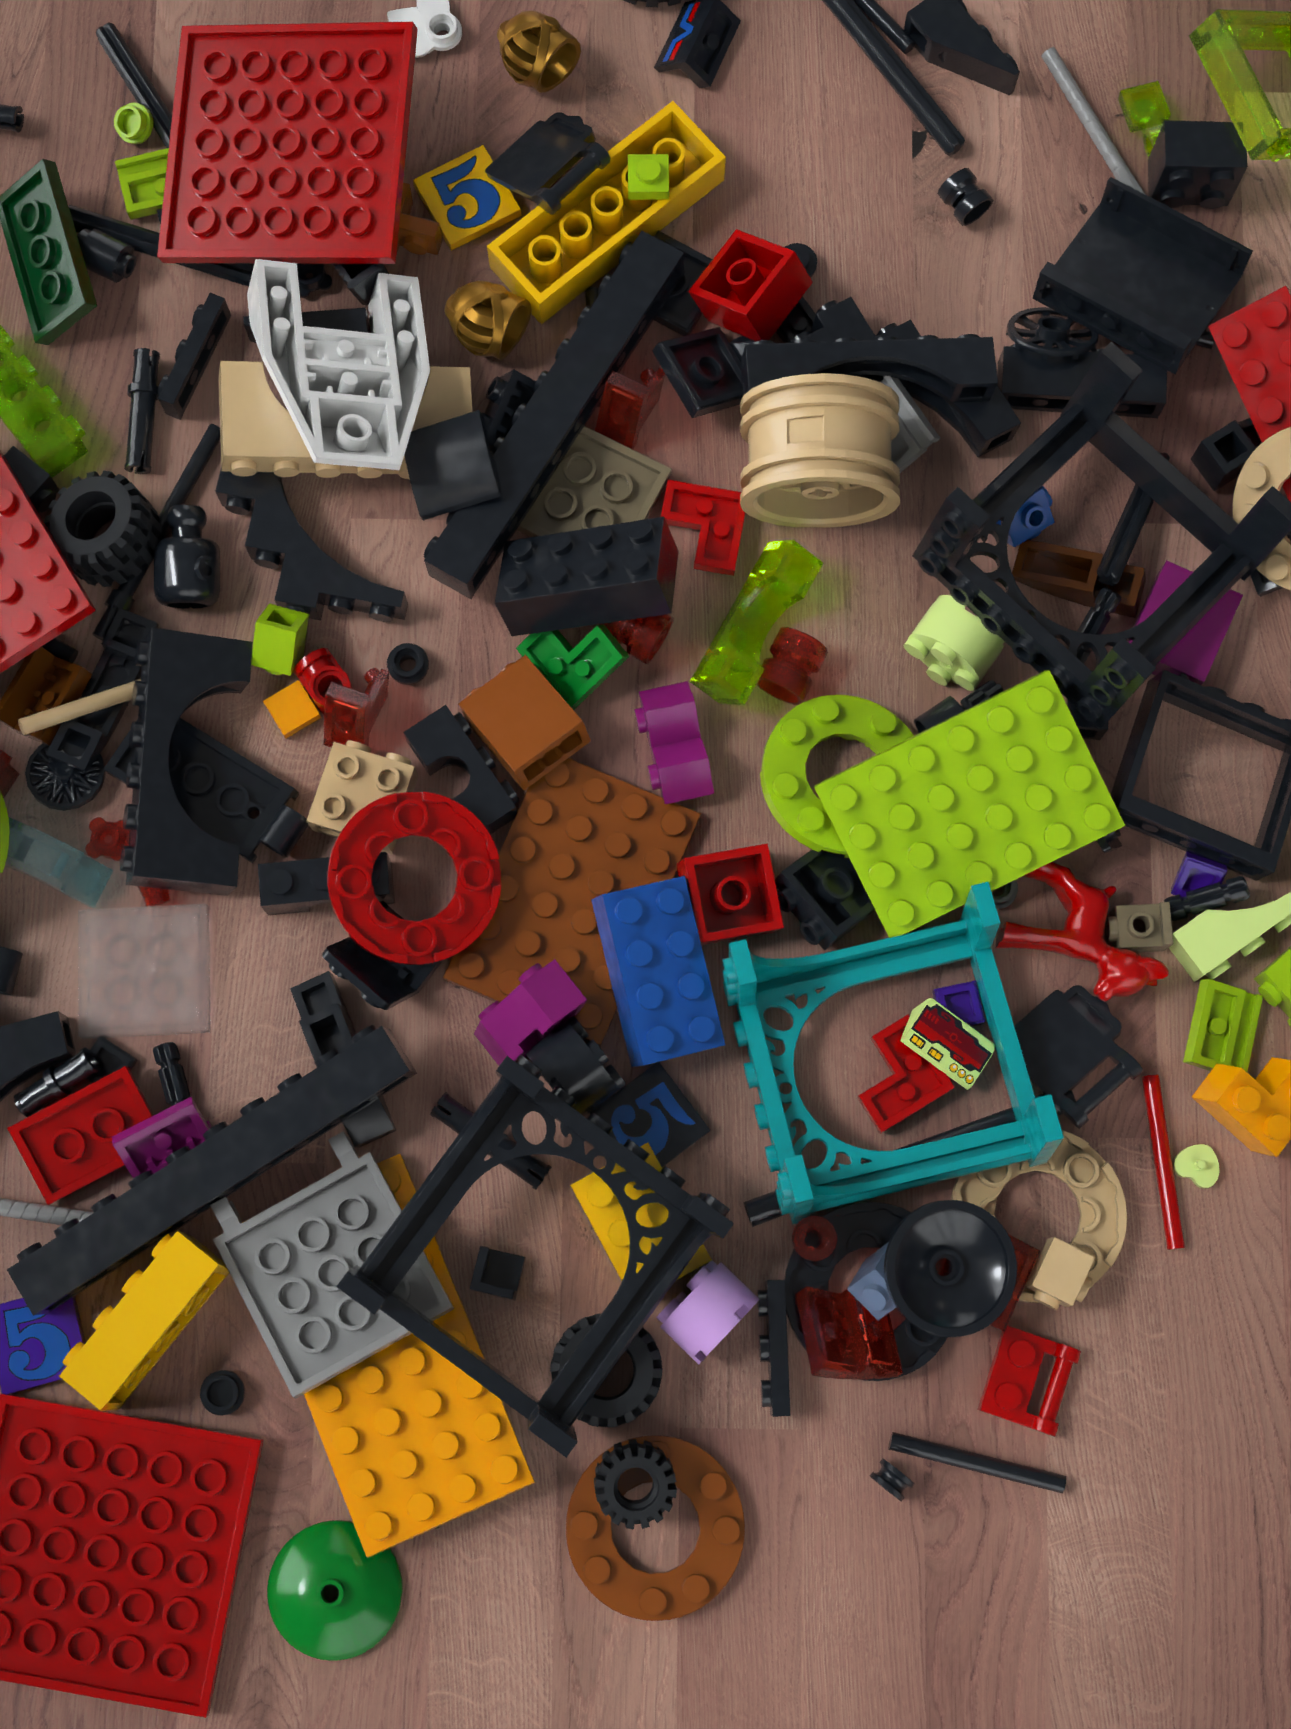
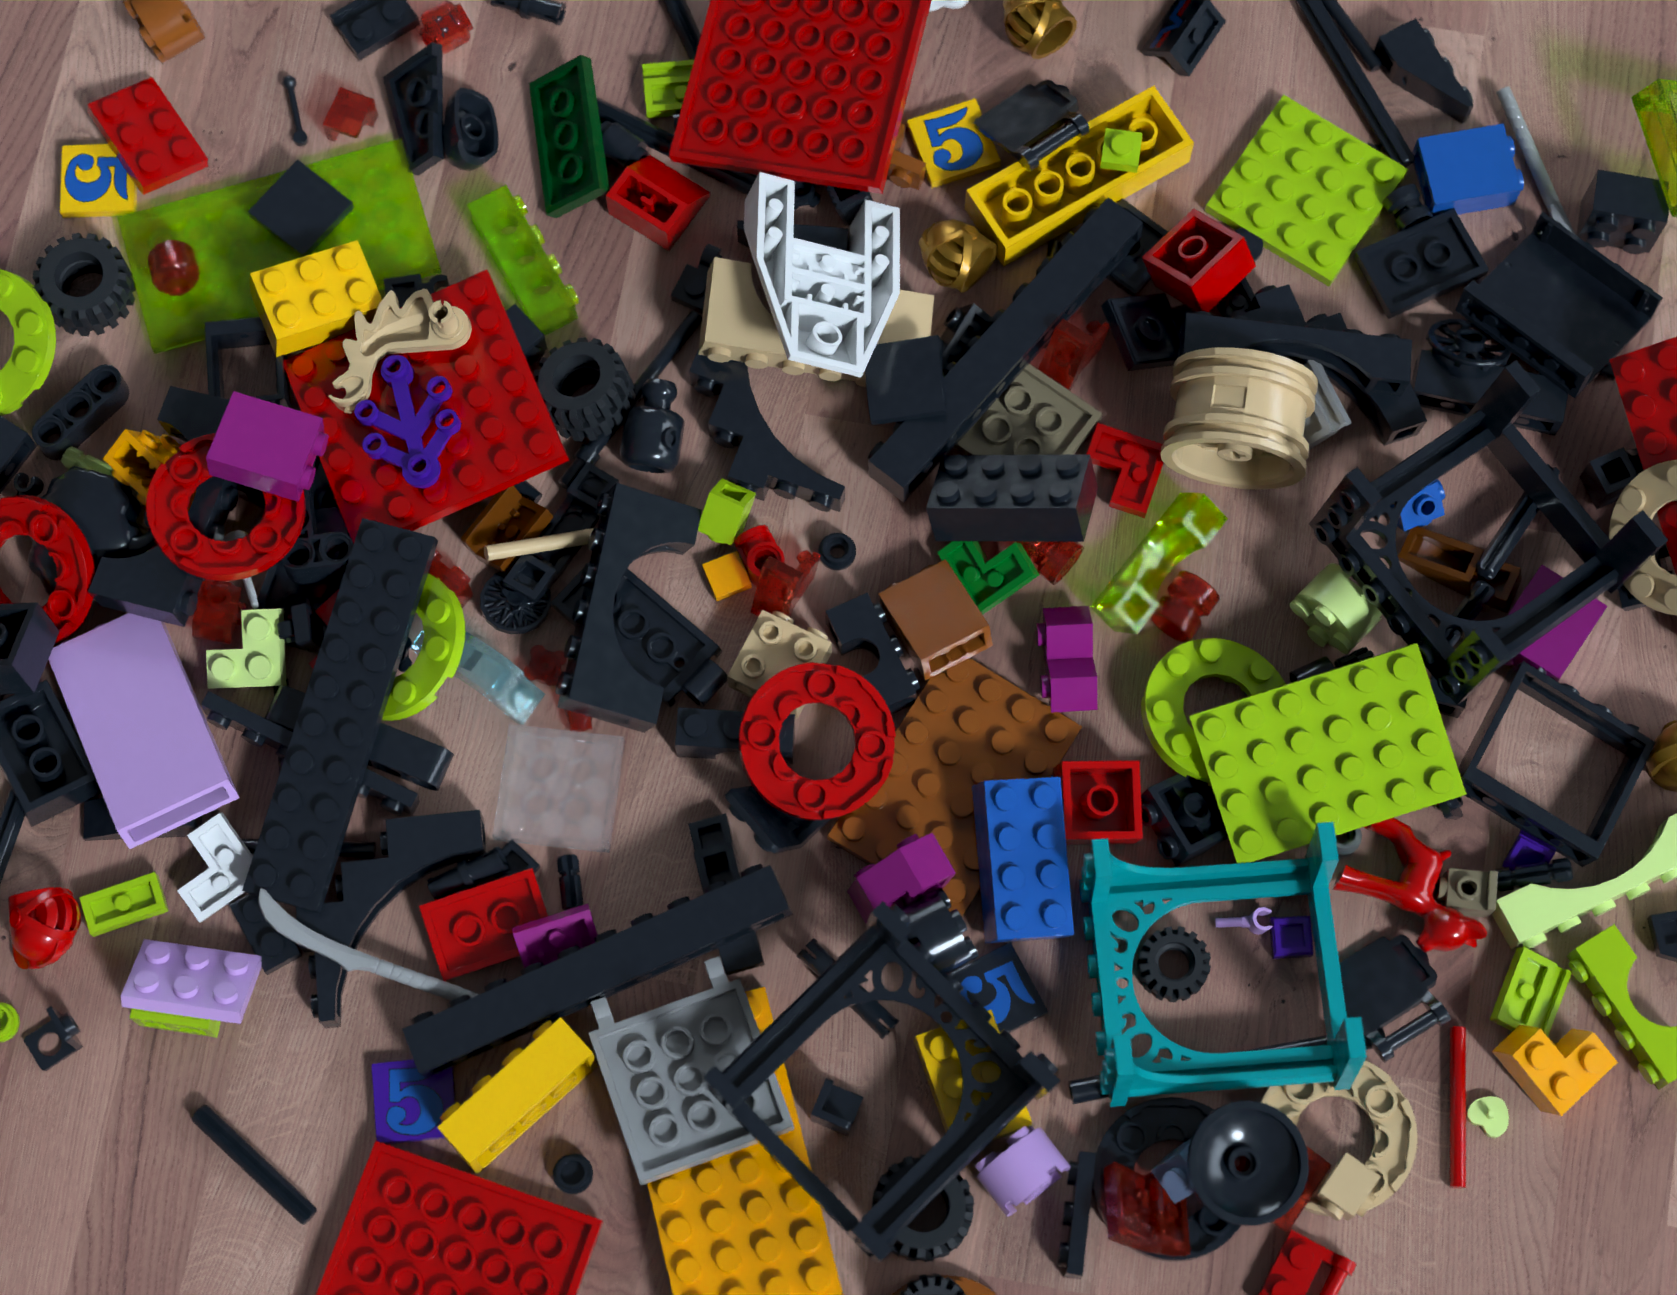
camera: 10 degrees right, 5 degrees down
lime plate [114,102,153,144] -> none
black pin [124,348,160,474] -> none
black plate [158,293,231,420] -> none
clear red cone [792,1216,837,1261] -> none
red plate [857,1014,955,1134] -> none
slope [900,998,996,1090] -> none
clear neon green plate [1118,81,1171,158] -> none
none -> red slope [606,155,711,251]
none -> black plate [671,243,723,314]
none -> black tyre [1137,926,1211,1002]
none -> lime plate [1205,95,1408,287]
none -> lavender hand [1215,907,1273,935]
none -> black plate [1354,208,1489,319]
none -> blue brick [1412,123,1524,217]

